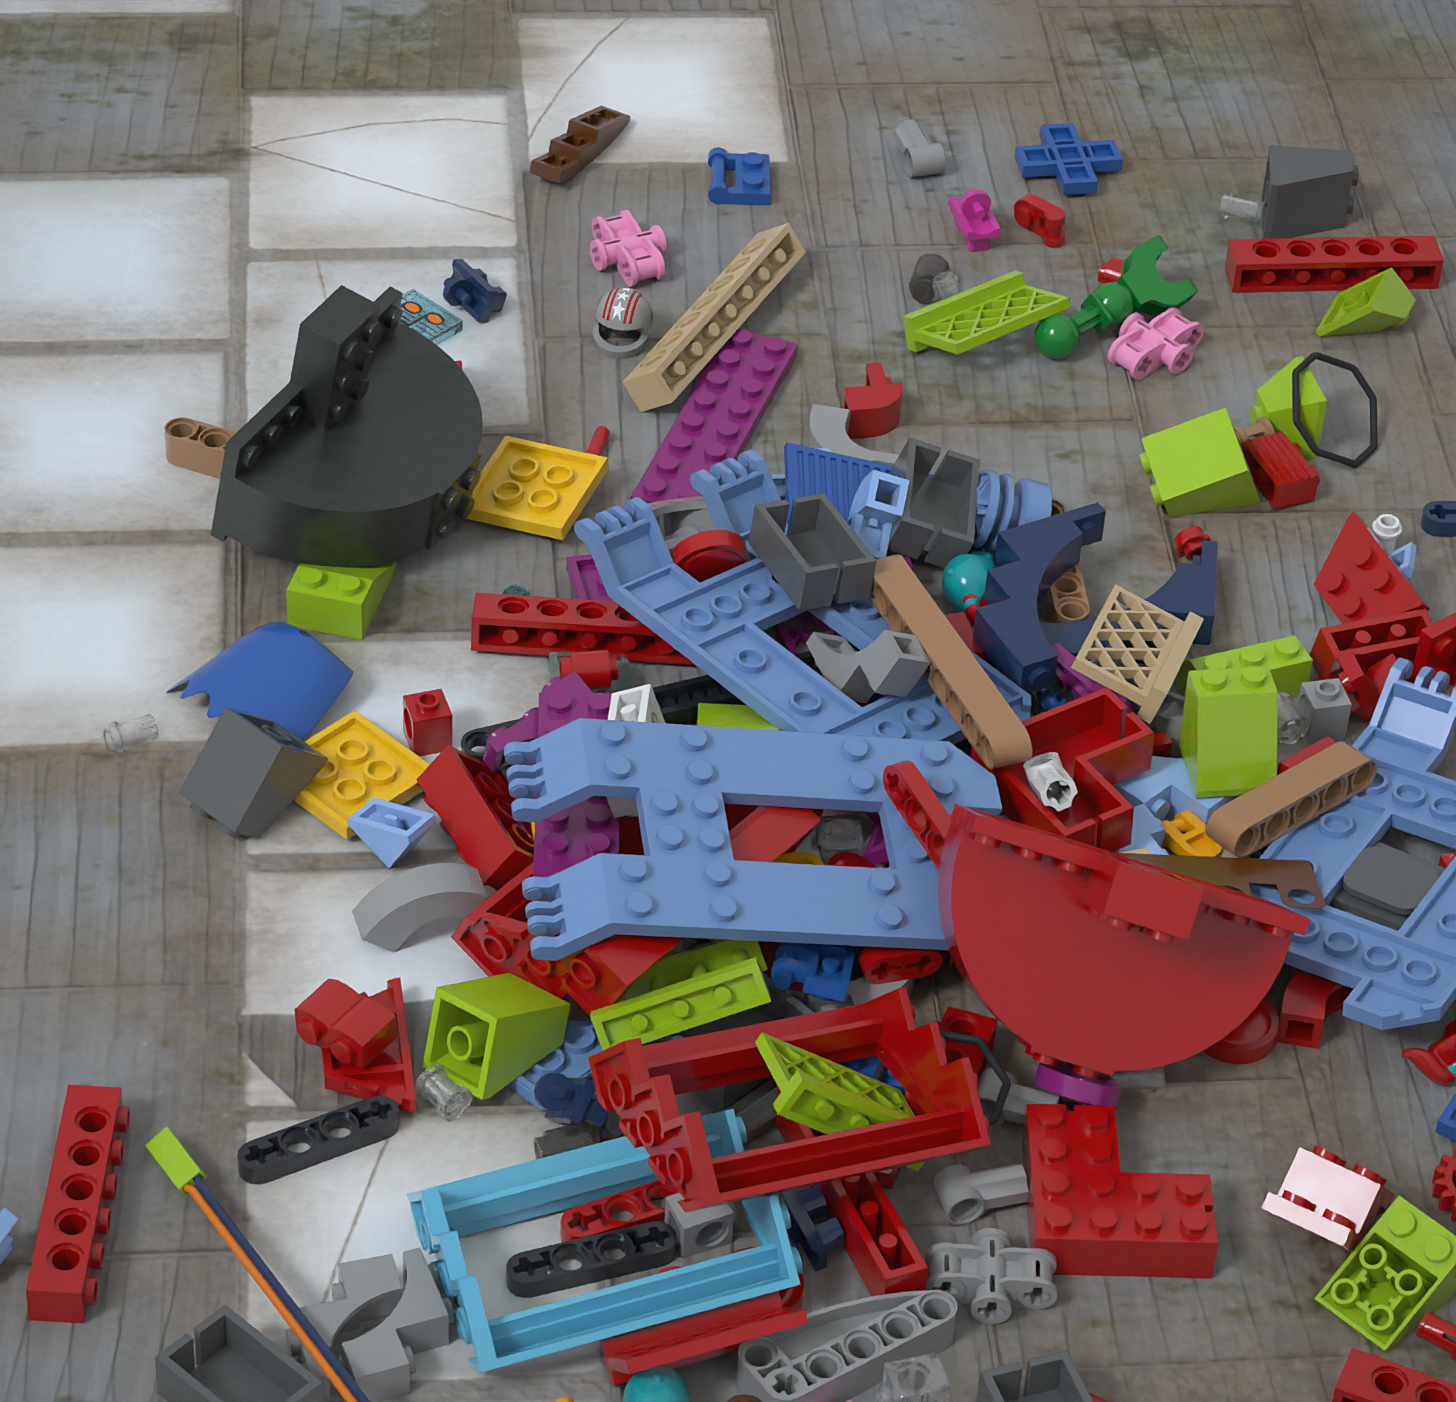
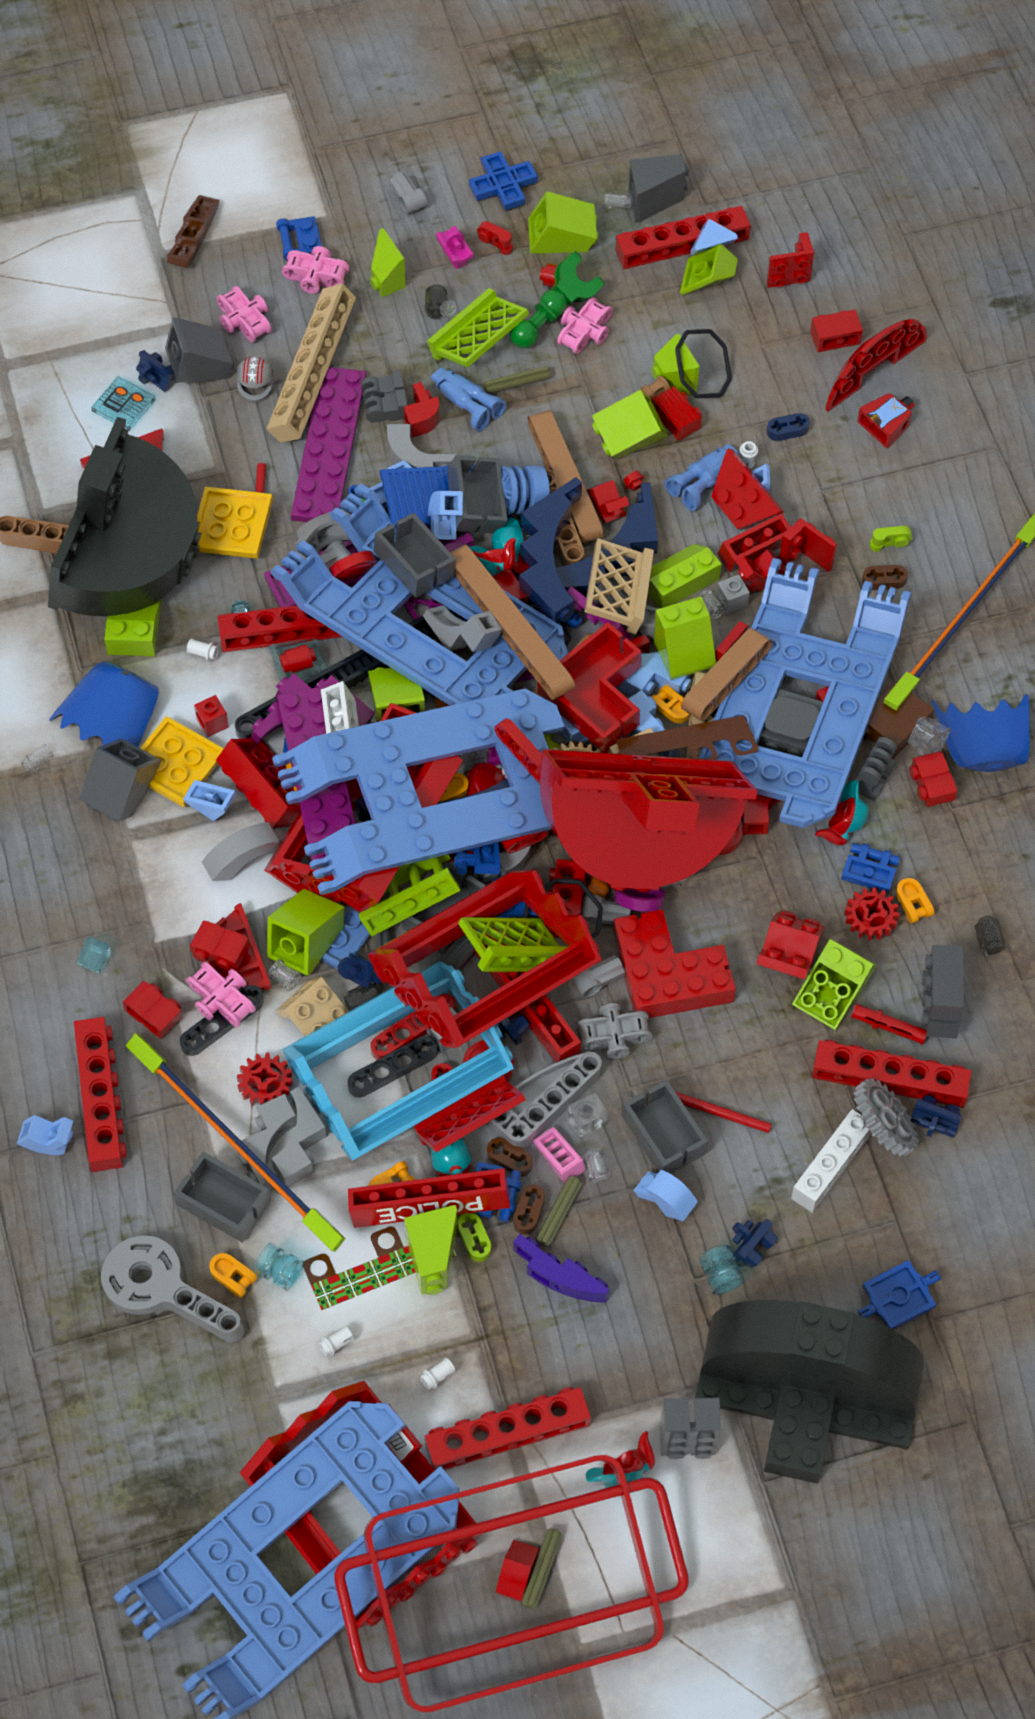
camera: 10 degrees left, 20 degrees up
white piece [1023,752,1078,811] -> none
none -> clear light blue slope [77,936,111,973]
none -> red brick [123,981,182,1039]
none -> dark grey slope [165,318,234,383]
none -> bright pink axle [186,962,256,1028]
none -> white pin [187,638,219,661]
none -> red gear [237,1052,293,1106]
none -> tan bracket [275,977,349,1037]
none -> bright pink axle [282,246,350,294]
none -> dark grey legs [360,370,407,423]
none -> lime slope [369,228,406,297]
none -> medium blue piece [431,367,506,432]
none -> red hair [469,538,516,576]
none -> olive axle [484,366,550,393]
none -> medium nougat beam [527,410,603,544]
none -> lime slope [528,191,598,254]
none -> orange piece [584,876,609,898]
none -> red brick [586,480,630,523]
none -> medium blue piece [664,444,740,511]
none -> light blue slope [690,219,738,255]

